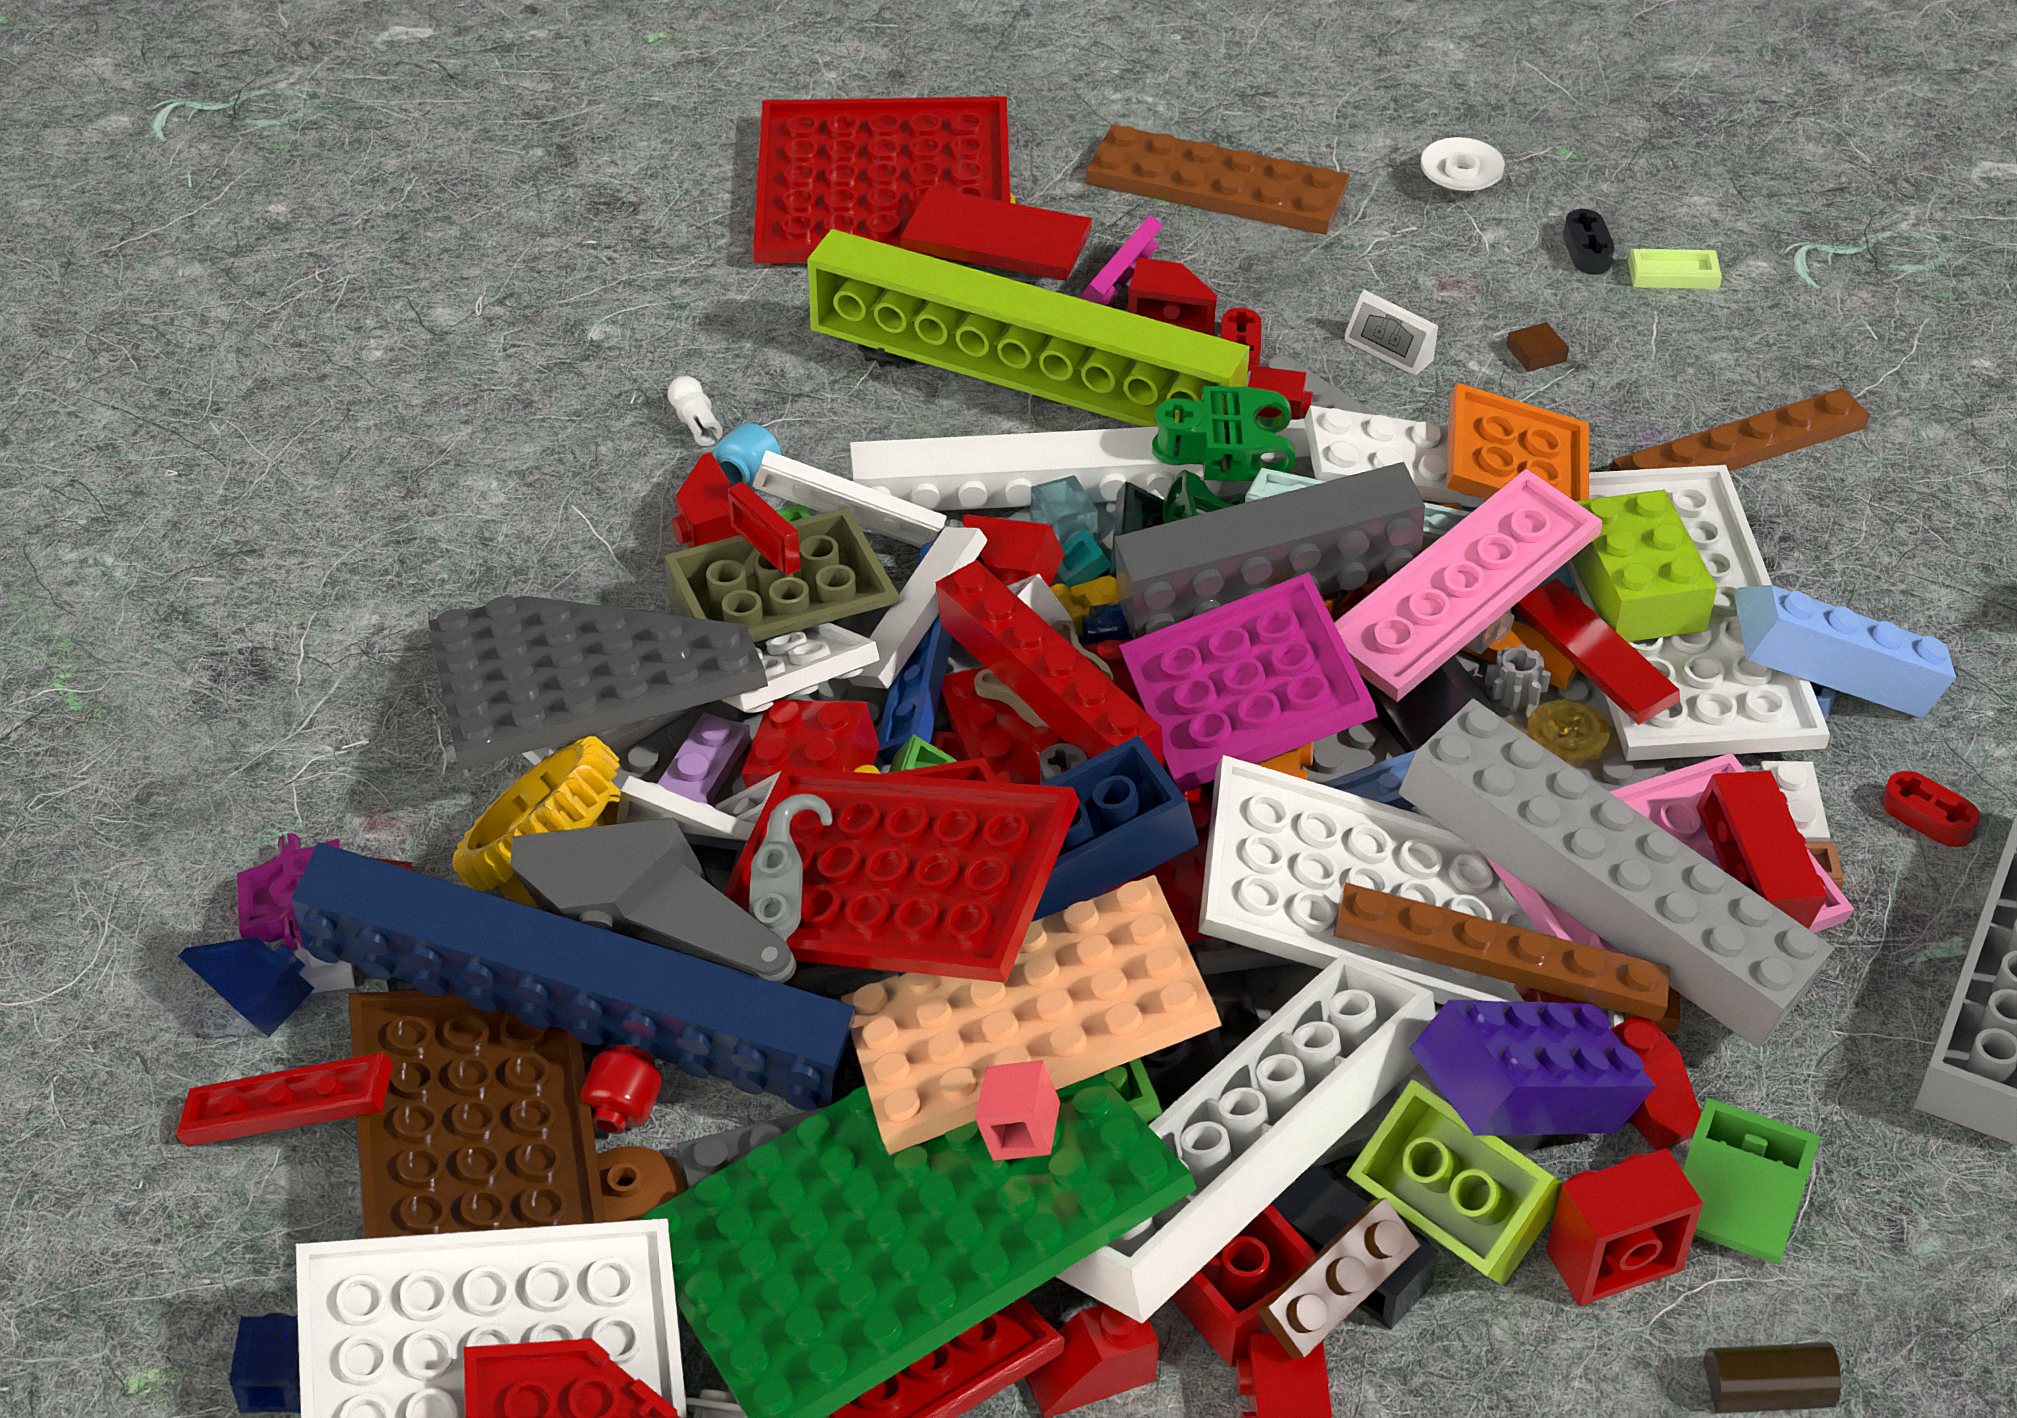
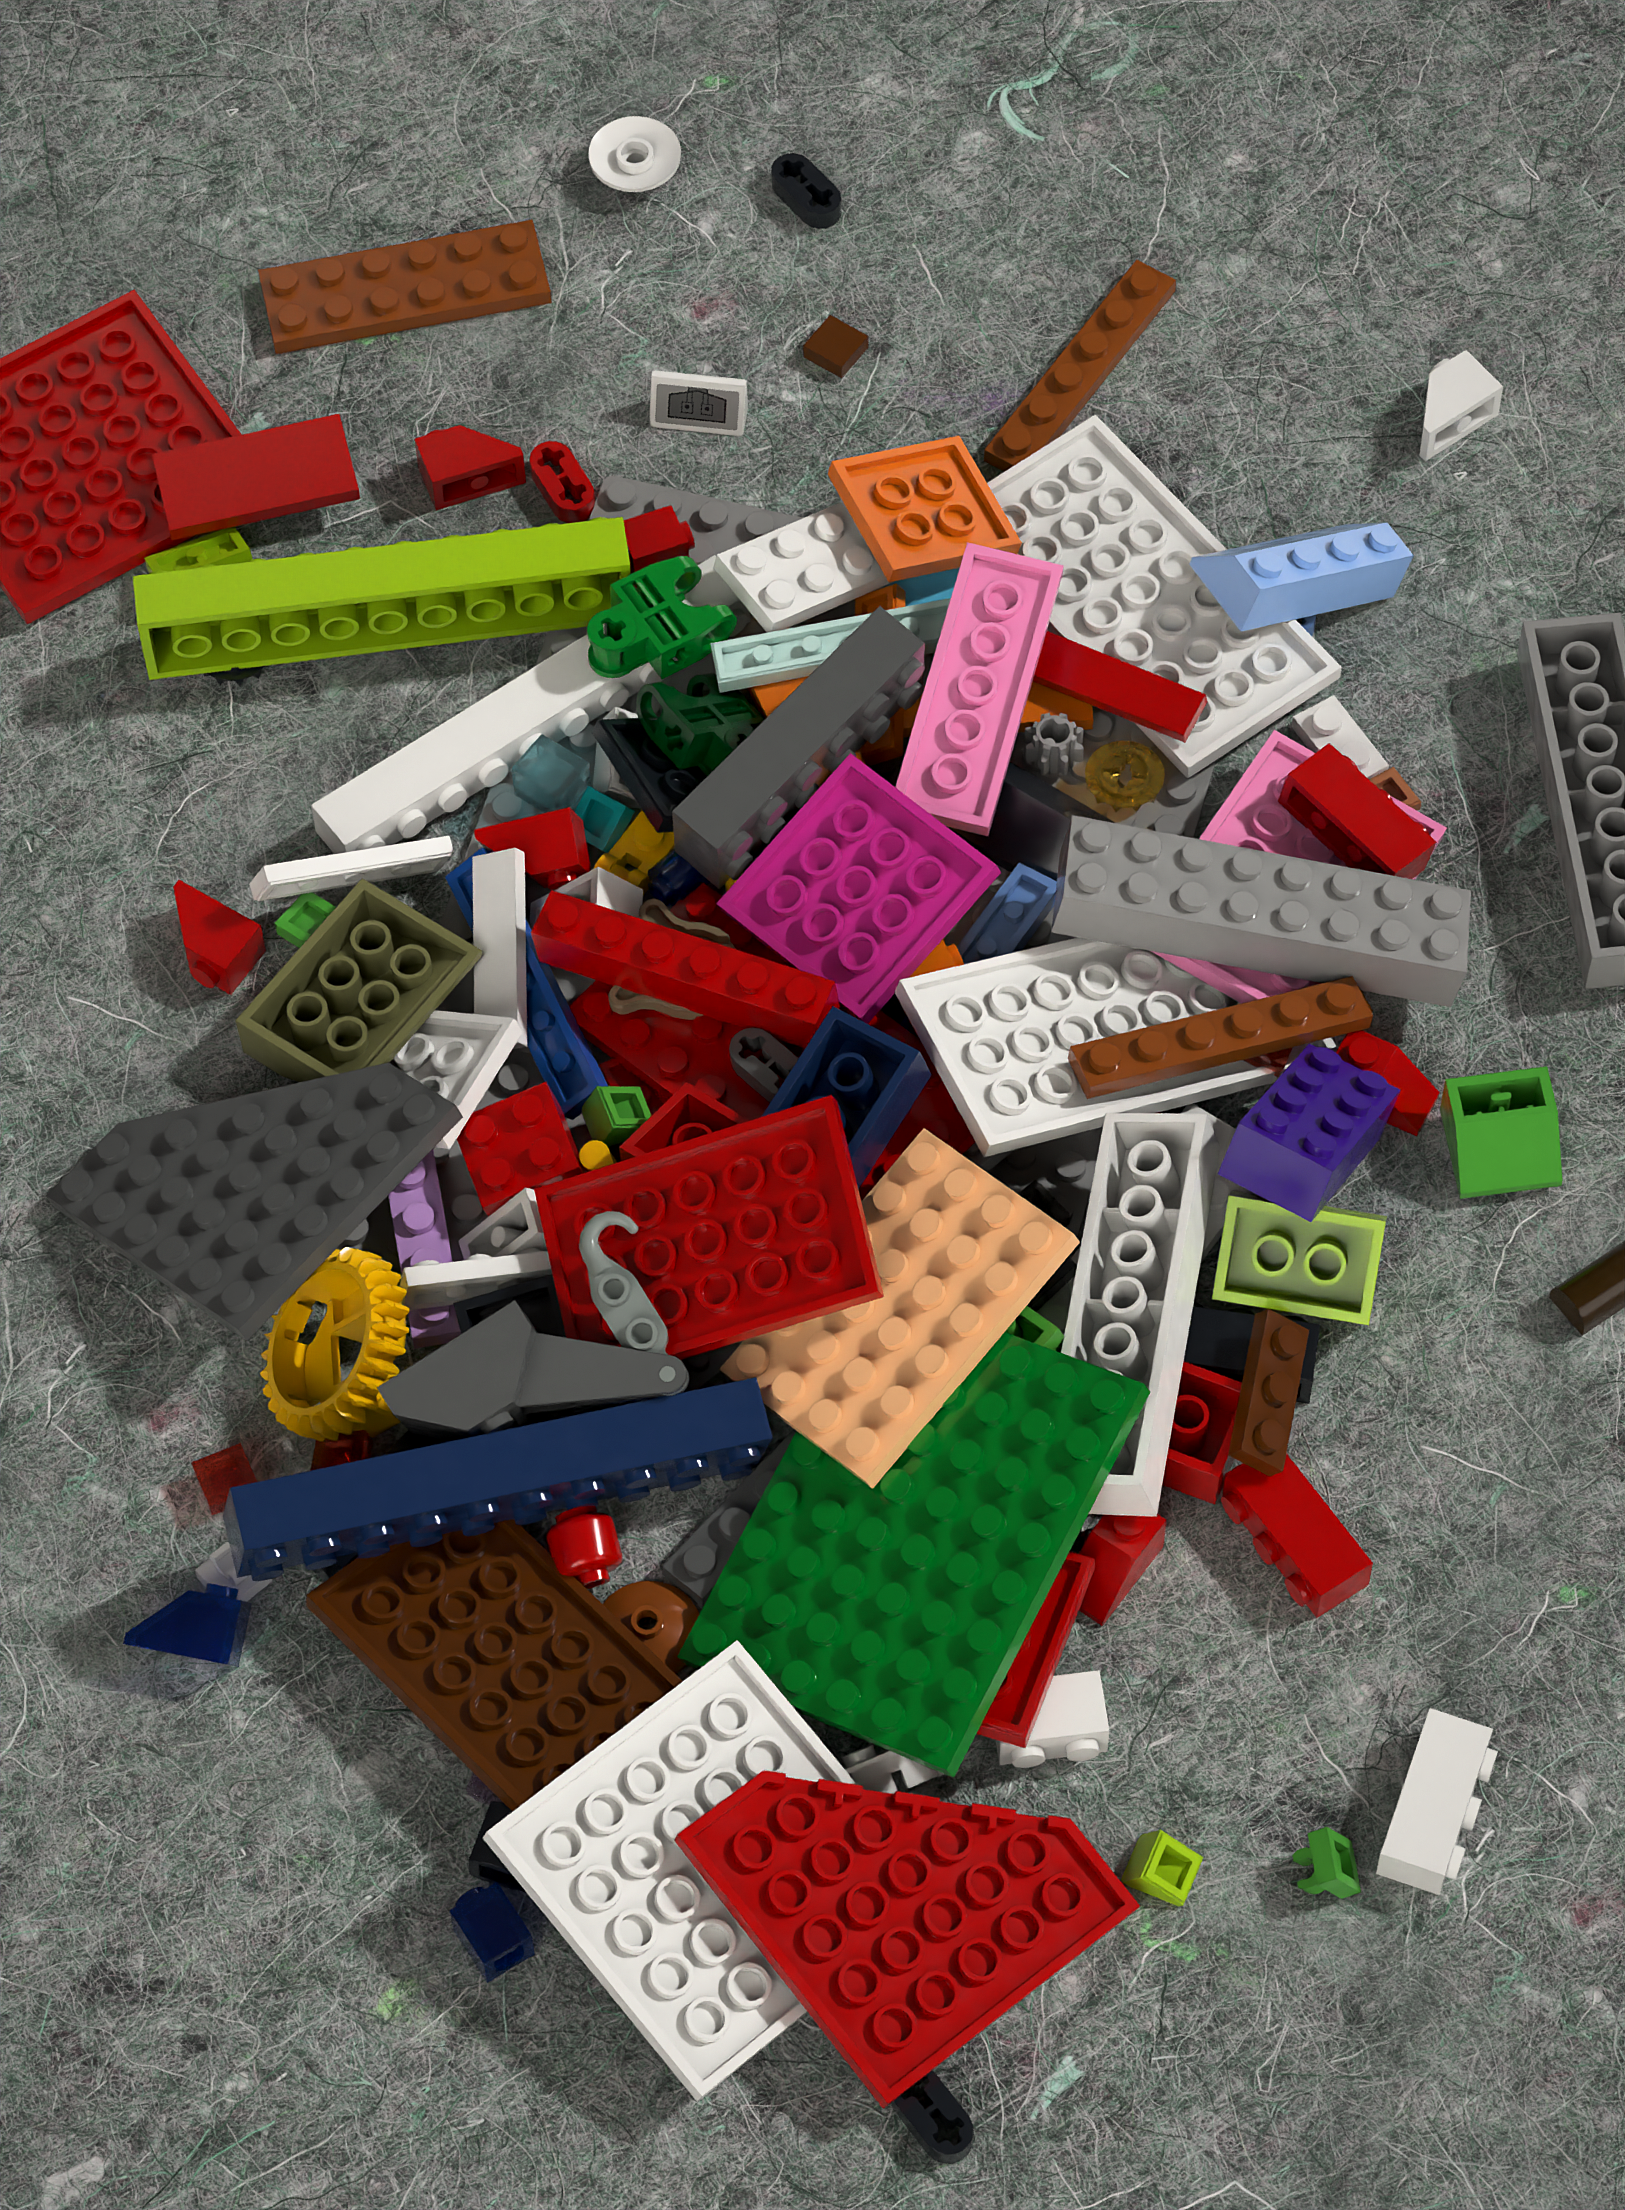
camera: 30 degrees left, 15 degrees up
red tile [176,1052,393,1146] -> none
magenta plate [237,833,344,950] -> none
white pin [667,376,723,446] -> none
medium azure head [713,423,782,491] -> none
red tile [728,481,801,576] -> none
coral brick [975,1060,1060,1161] -> none
dark pink plate [1079,215,1164,306] -> none
red brick [1546,1148,1703,1306] -> none
lime brick [1571,489,1717,642] -> none
yellowish green tile [1628,249,1722,289] -> none
red beam [1882,771,1980,847] -> none

